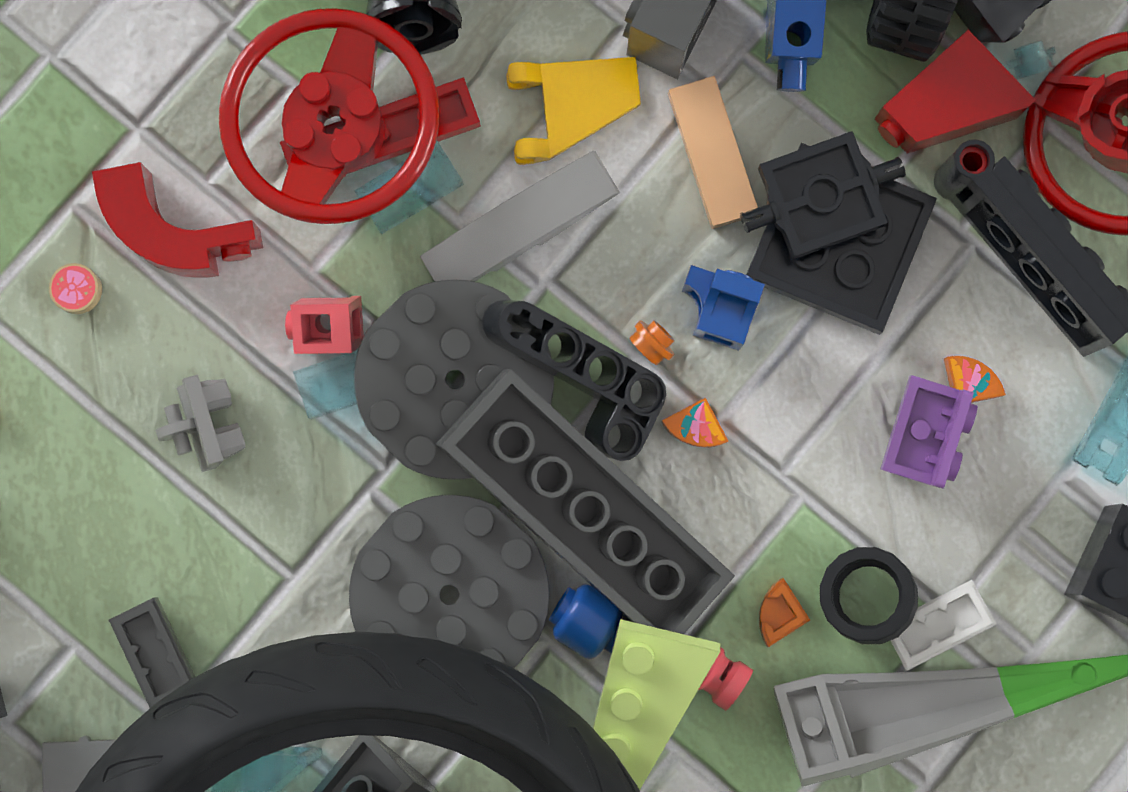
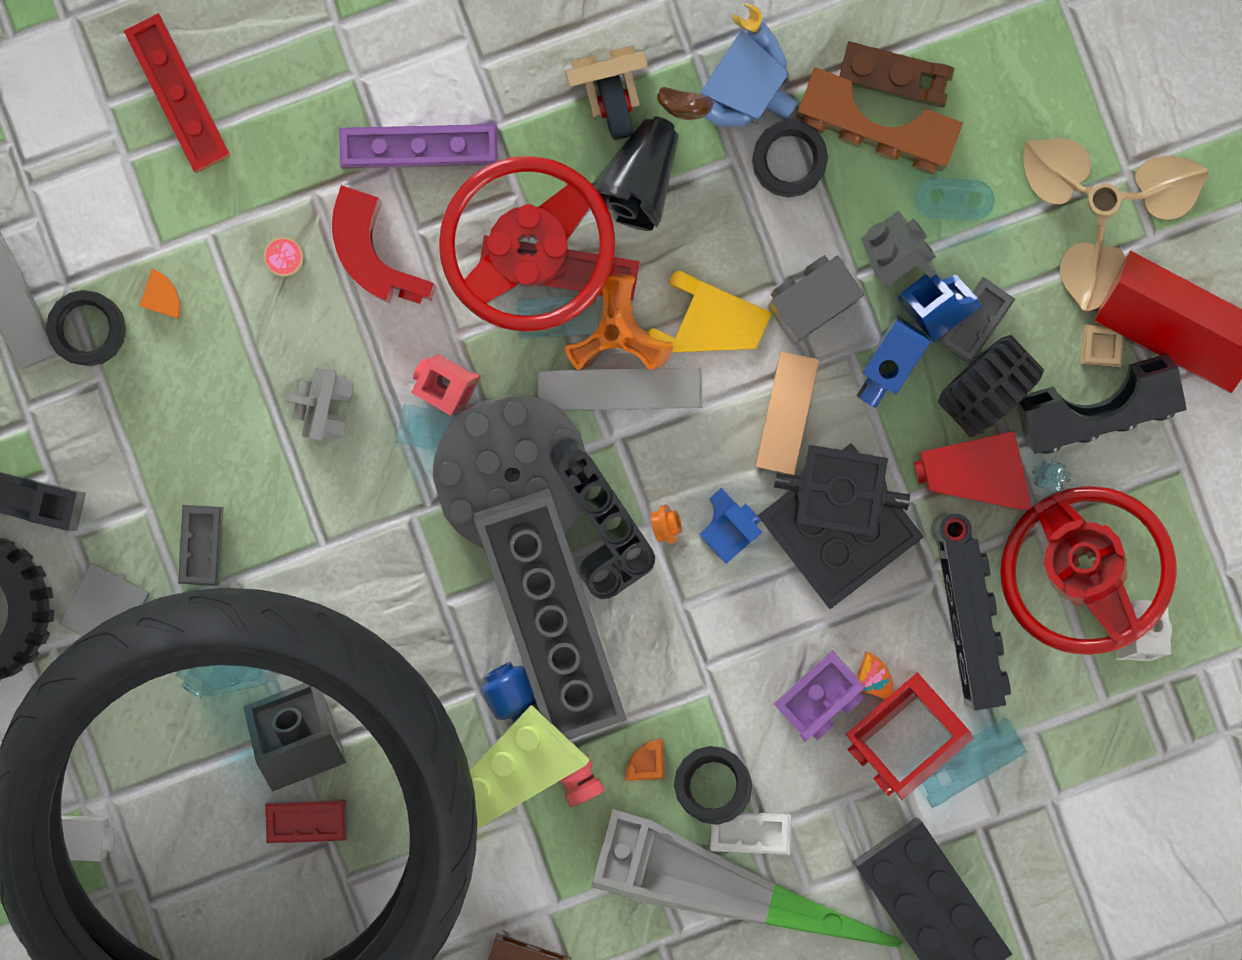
camera: 35 degrees right, 5 degrees up
dark grey piece [349,495,549,668] -> none
tile [661,398,728,448] -> none
none -> medium lavender tile [339,124,498,169]
none -> orange piece [565,274,673,370]
none -> red window [845,672,974,800]

